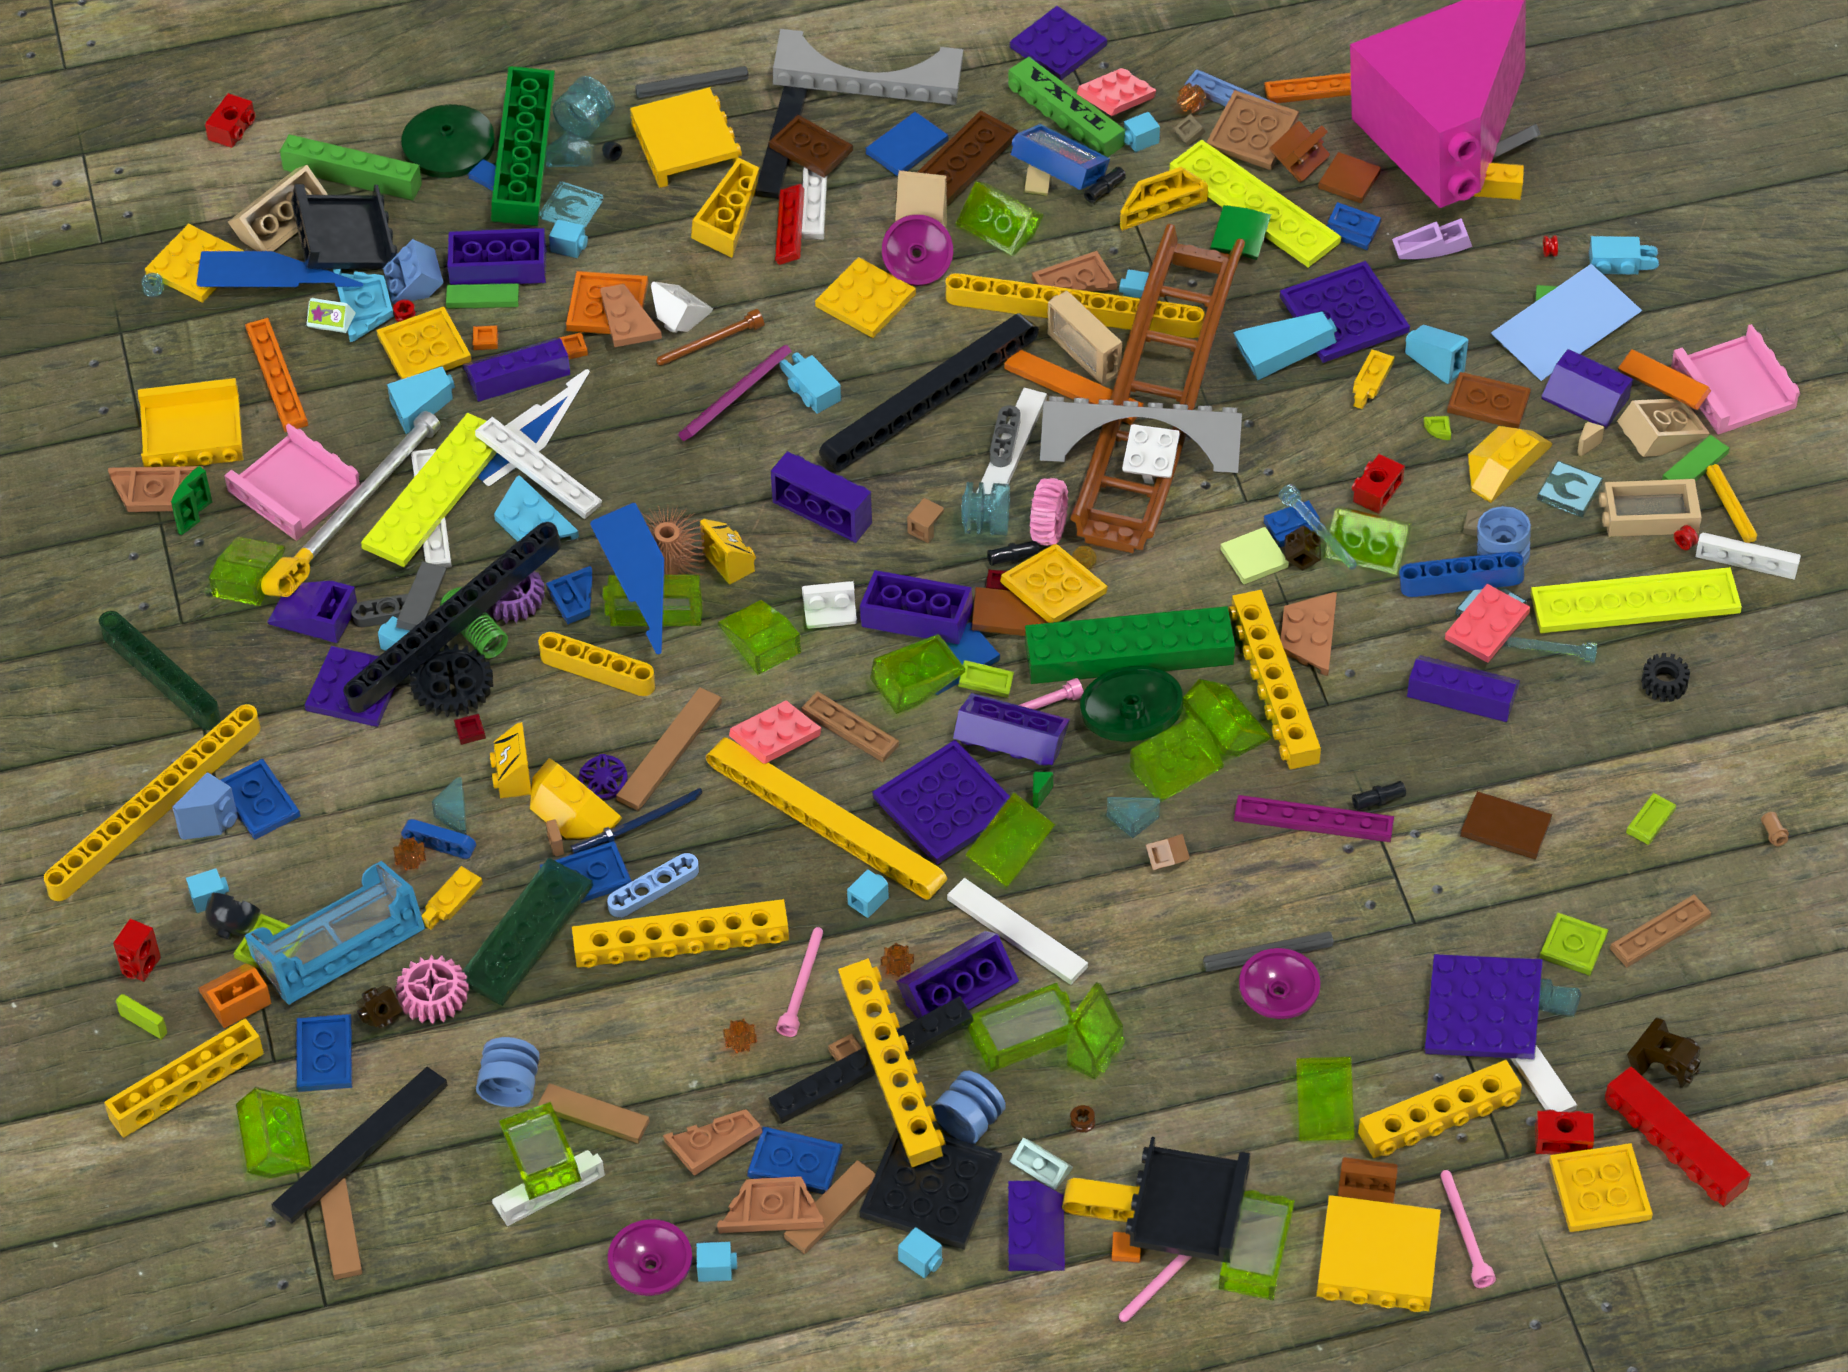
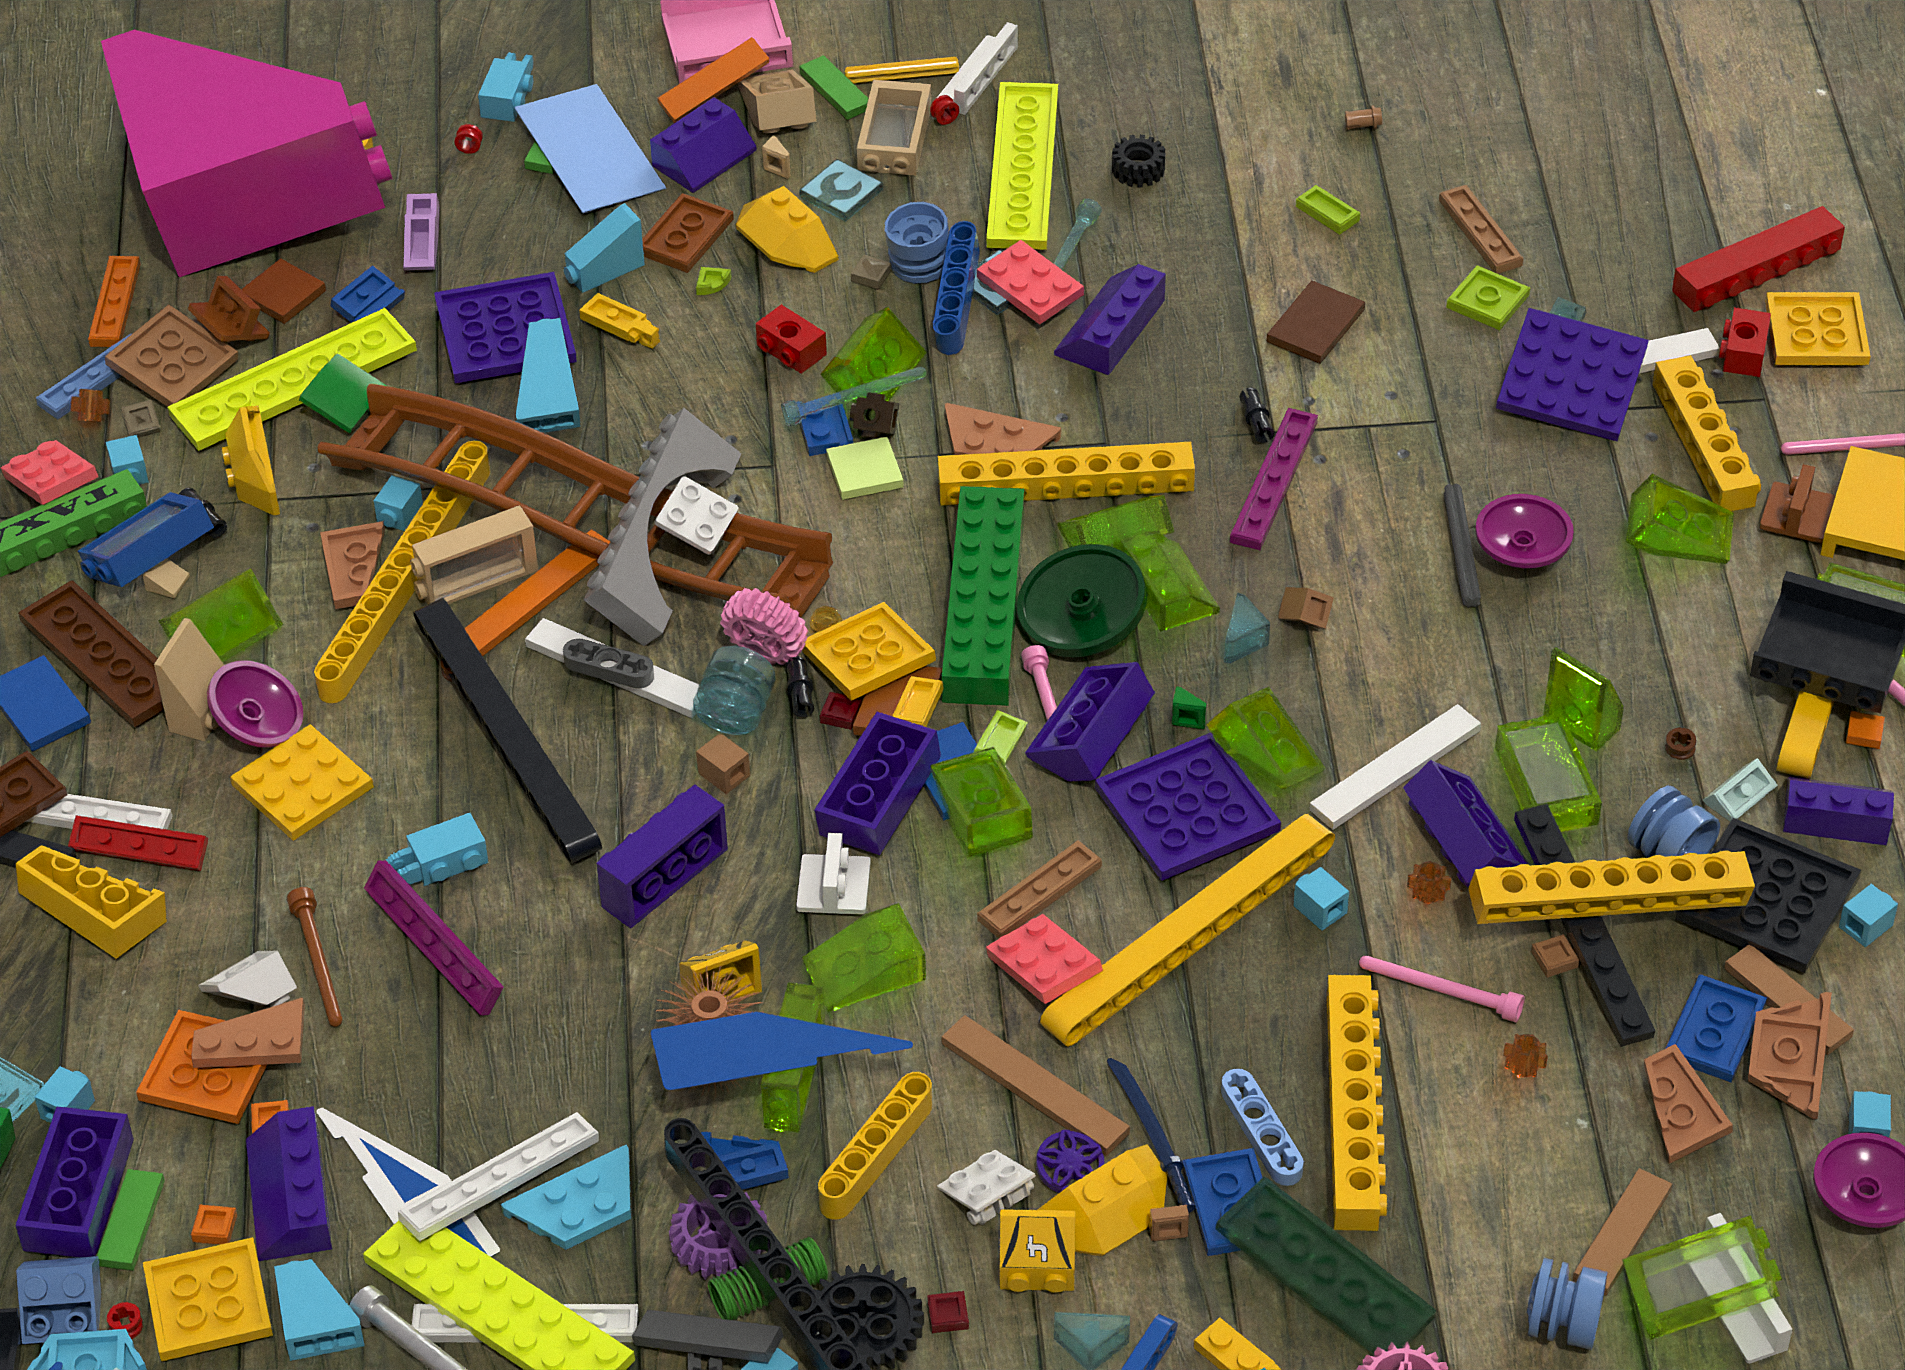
camera: 80 degrees left, 5 degrees down
dark brown tile [1627,1017,1701,1088] -> none
none -> yellow tile [893,676,943,727]
none -> white hinge [937,1150,1036,1225]

